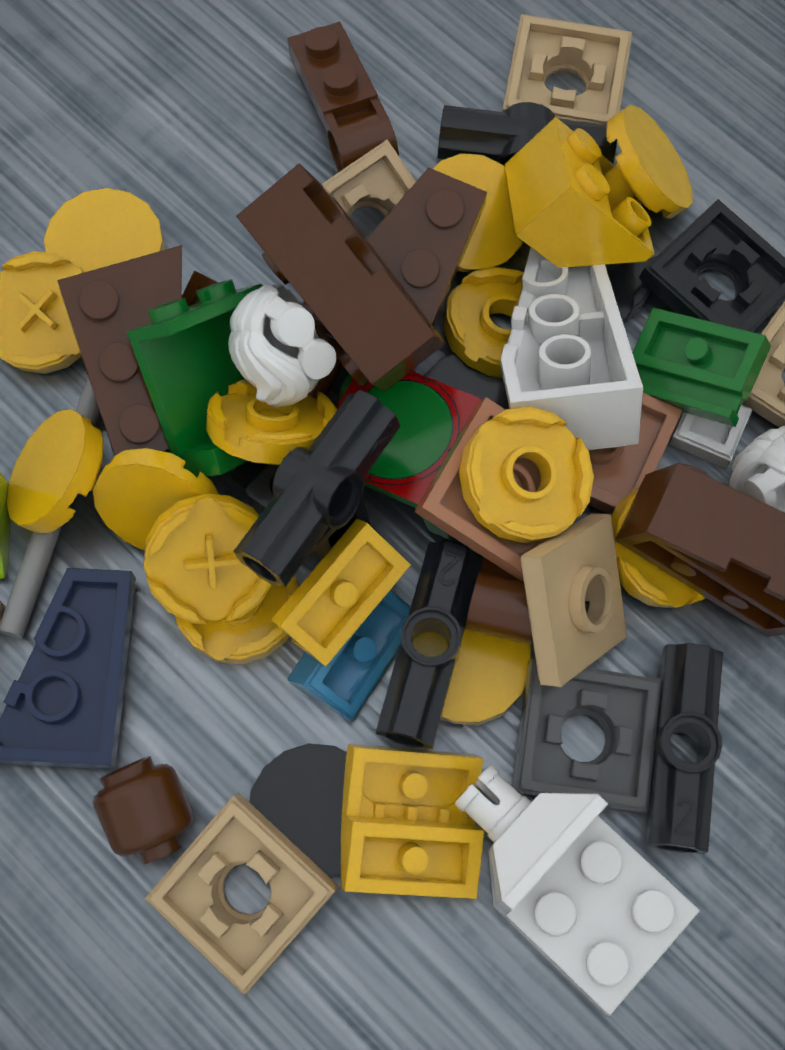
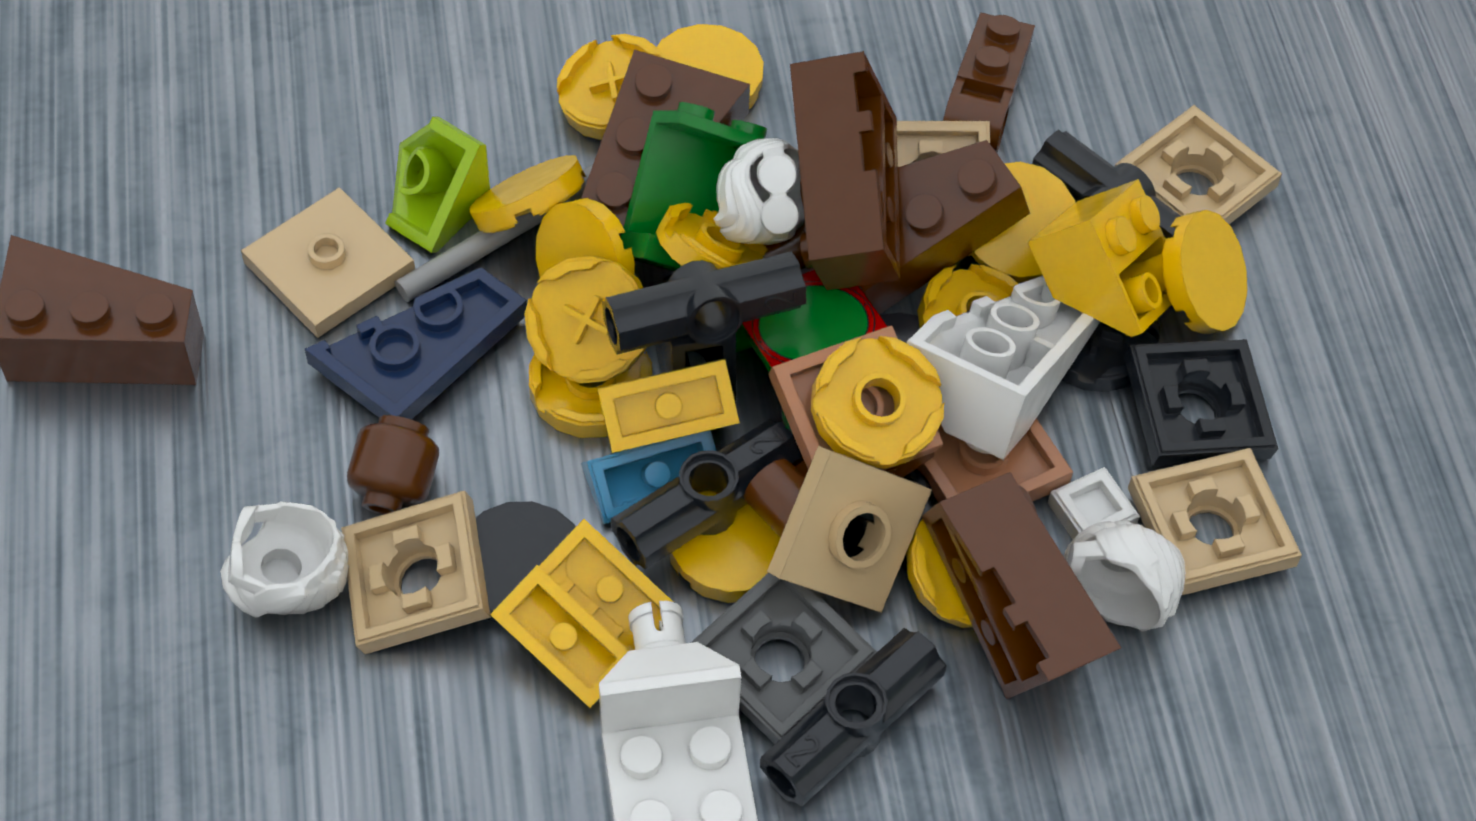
camera: 35 degrees right, 15 degrees down
green plate [632,307,771,427] -> none
none -> white hair [220,501,349,618]

